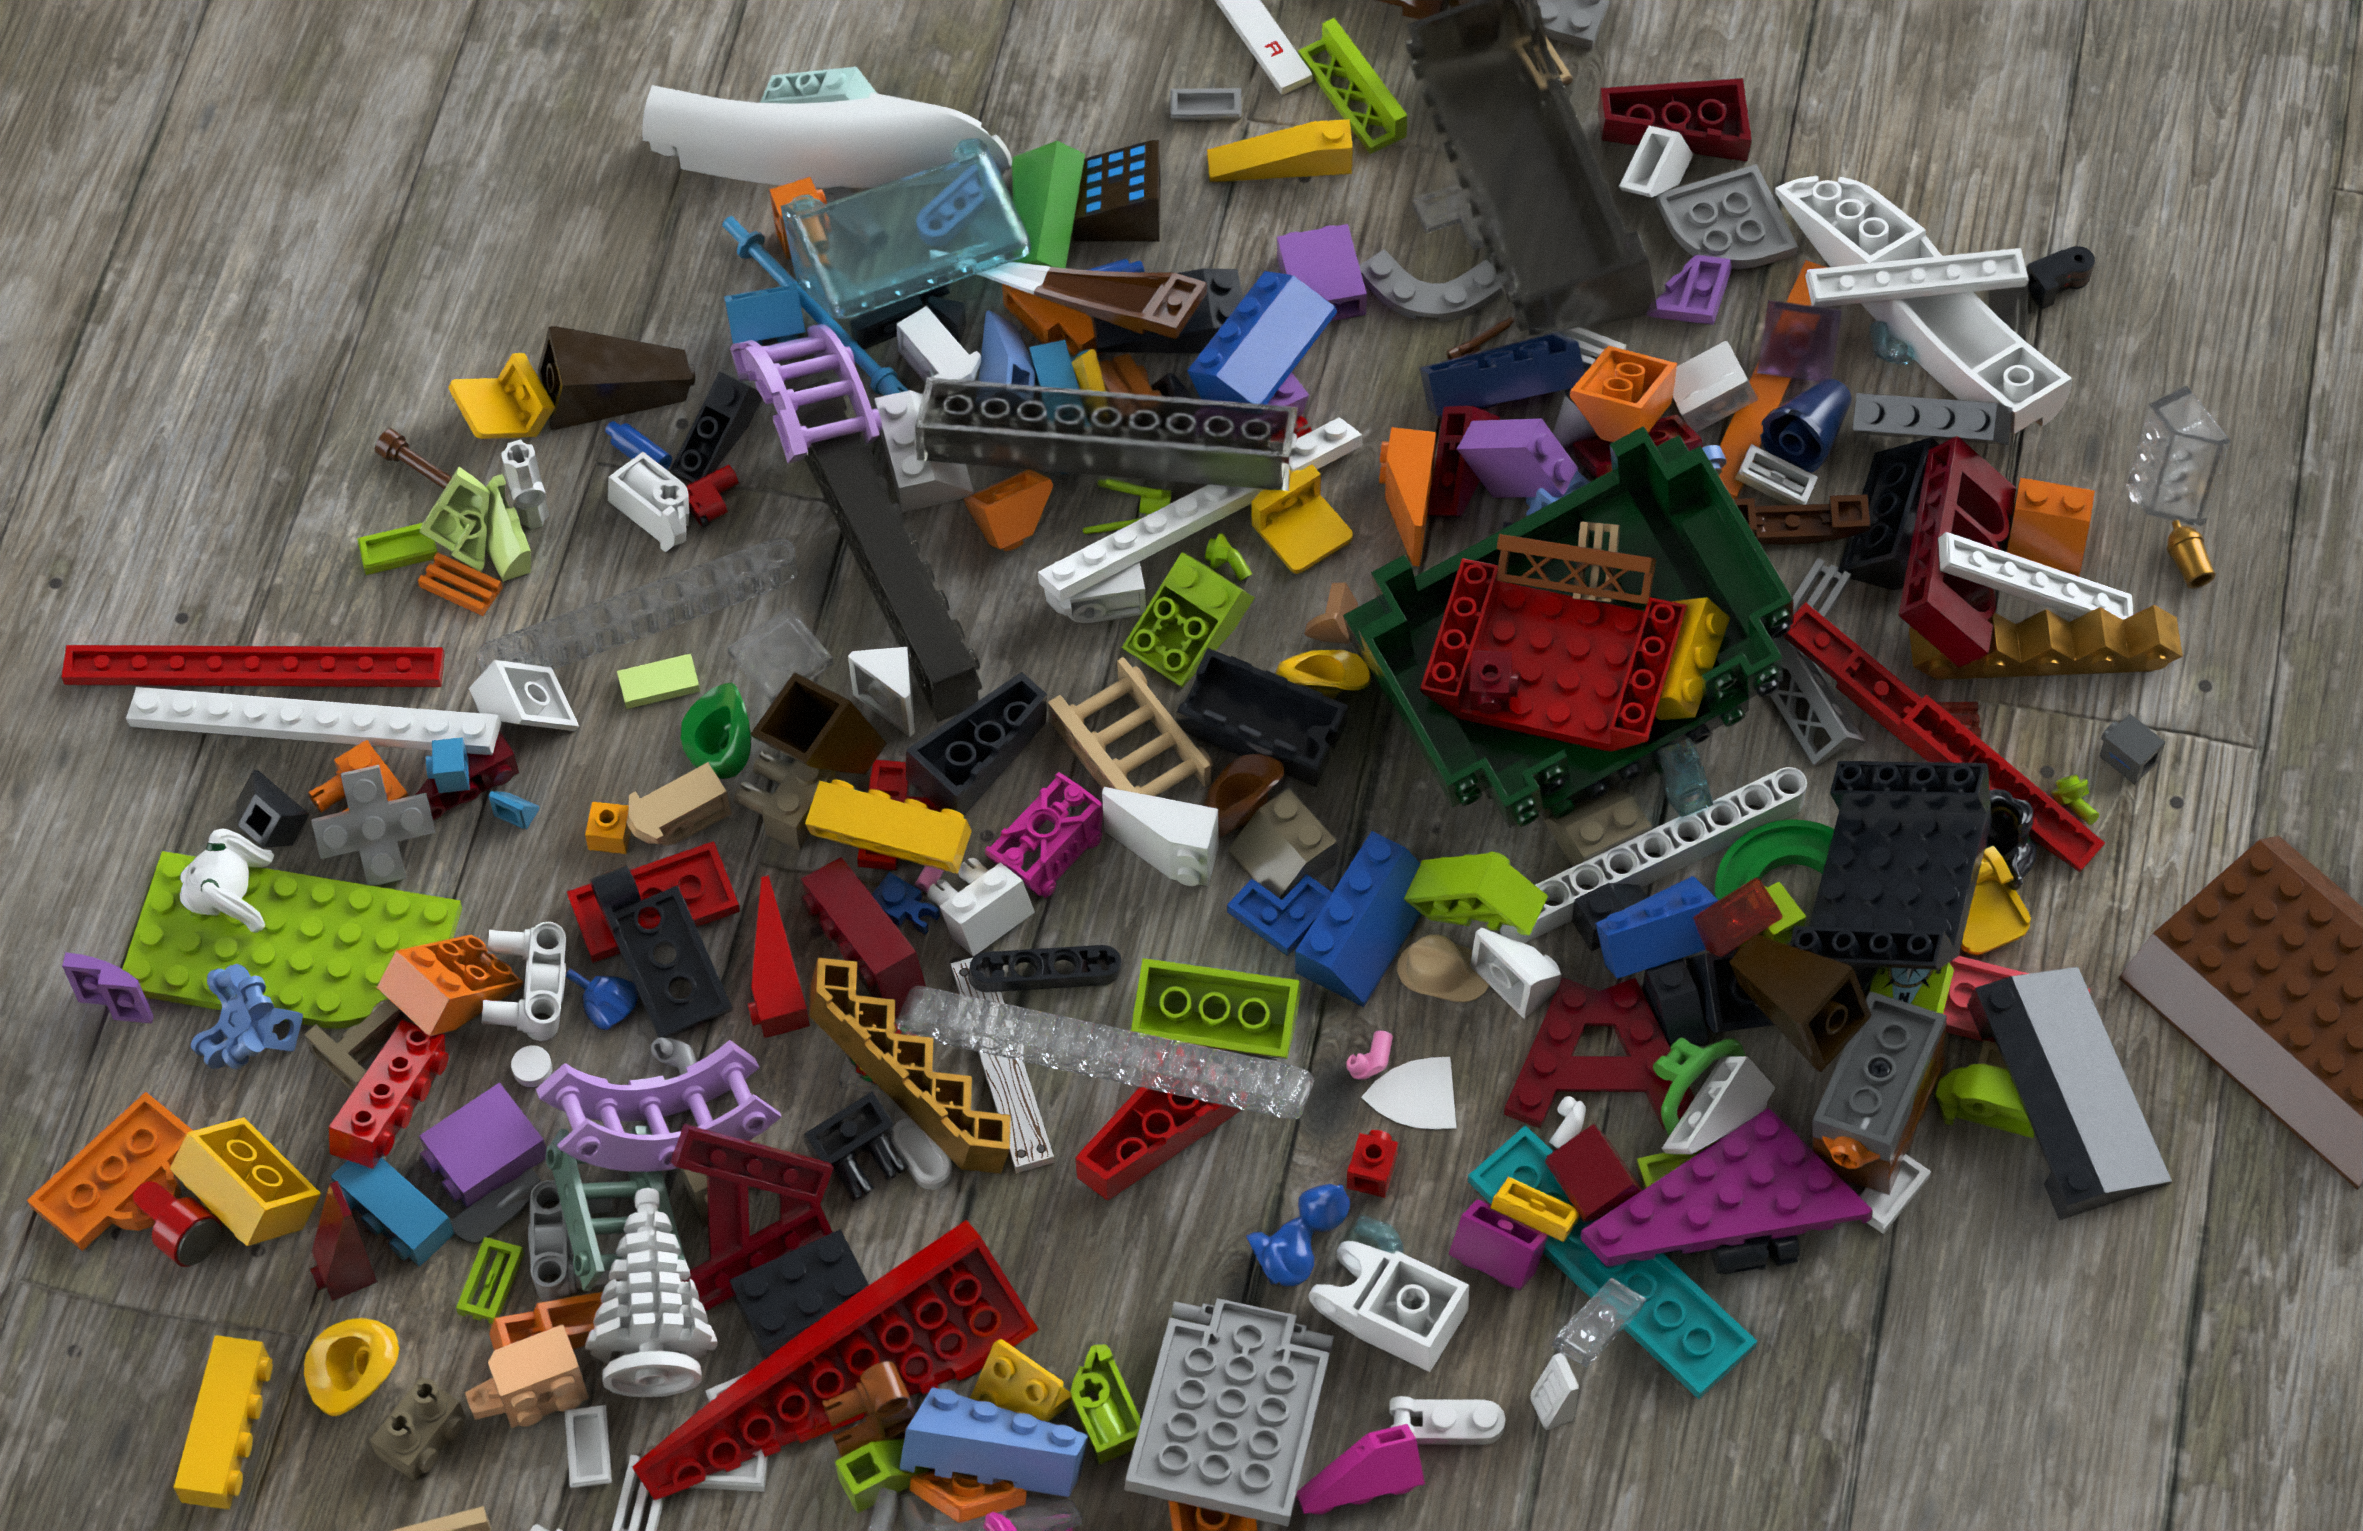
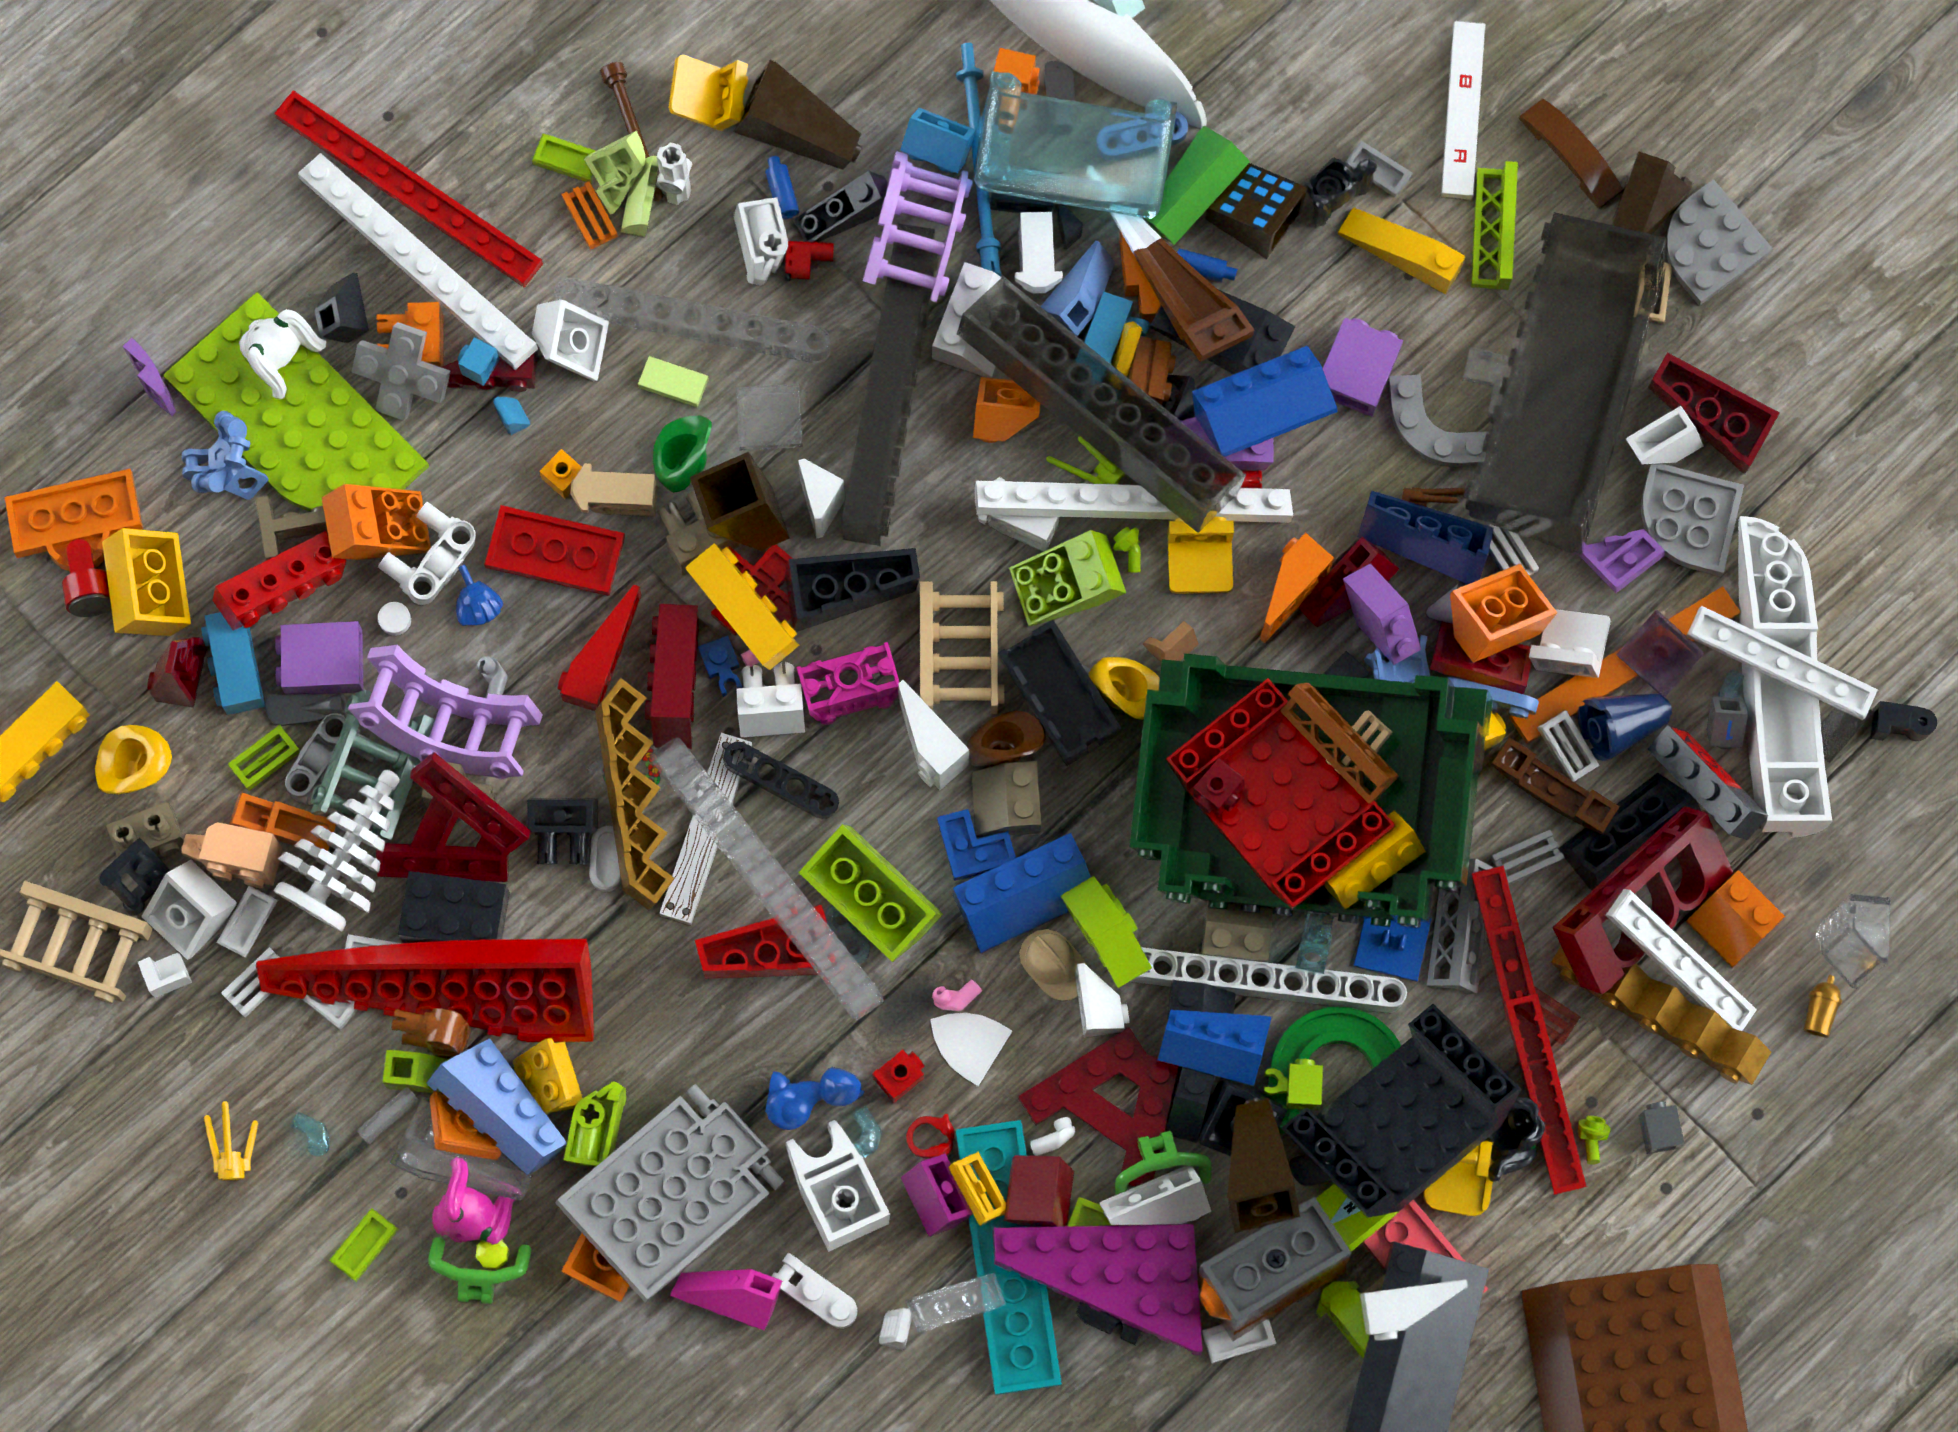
camera: 30 degrees right, 15 degrees up
black hinge [589,864,733,1038] -> none
clear red slope [1693,877,1783,957] -> none
none -> black plate [99,837,170,915]
none -> white slope [141,860,237,960]
none -> red piece [906,1114,955,1158]
none -> black hair [1301,157,1377,227]
none -> blue piece [1354,918,1431,982]
none -> white slope [1360,1280,1468,1341]
none -> dark grey brick [1706,696,1748,749]

